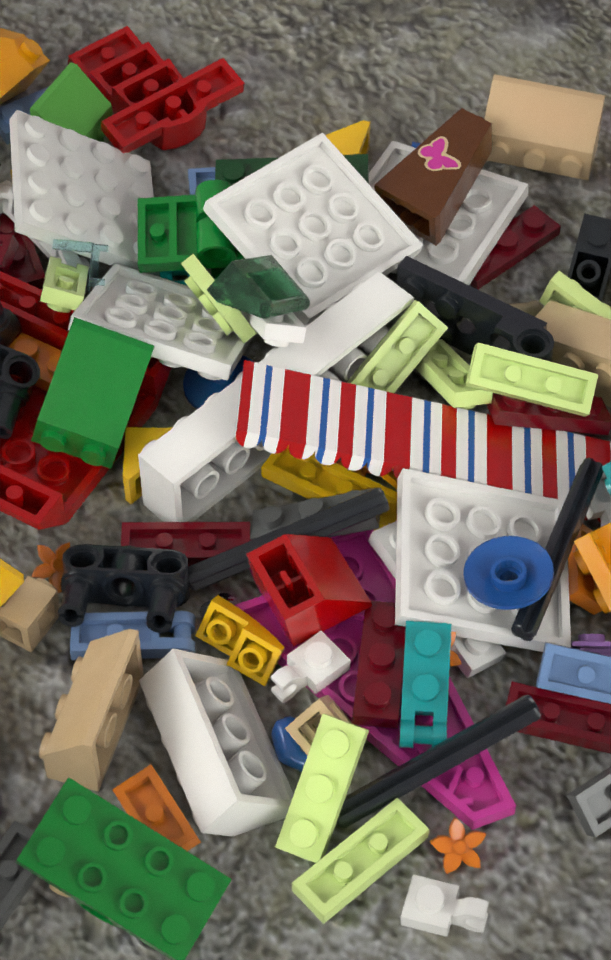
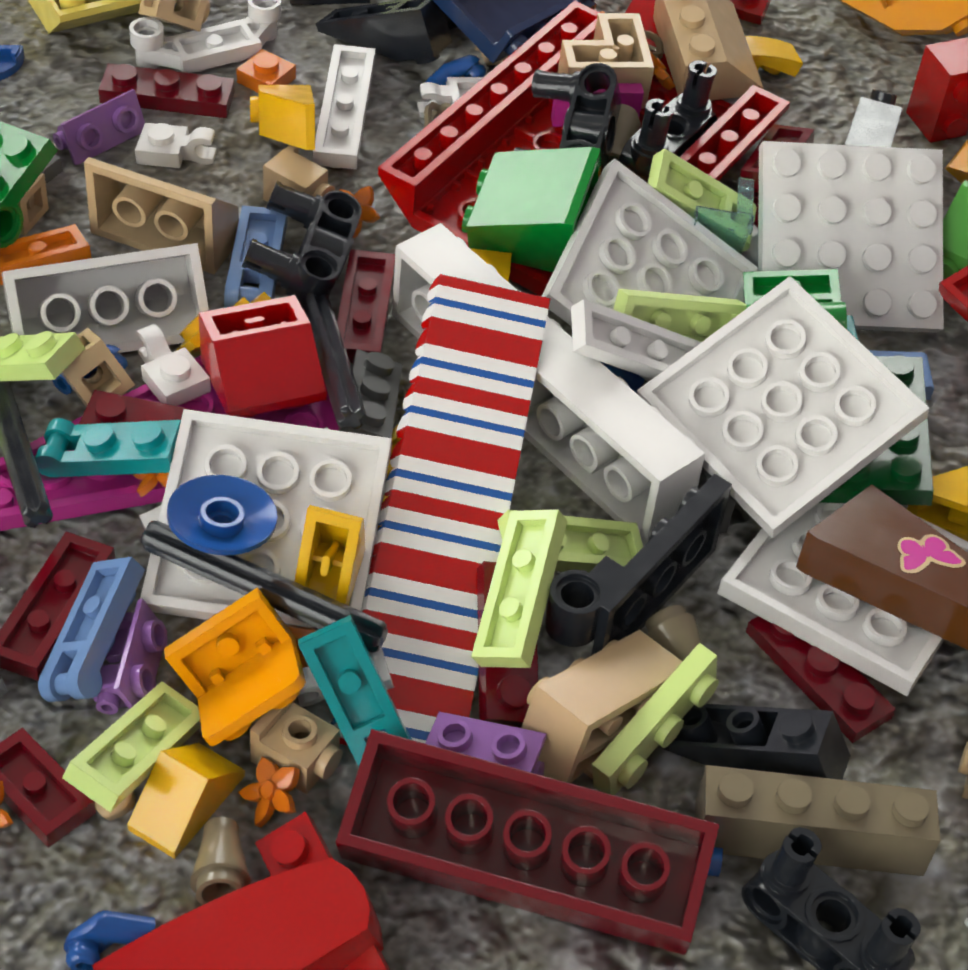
camera: 90 degrees right, 5 degrees down
clear green tile [207,255,310,319] -> none
yellowish green plate [346,300,448,393] -> none
none -> yellow slope [294,505,366,606]

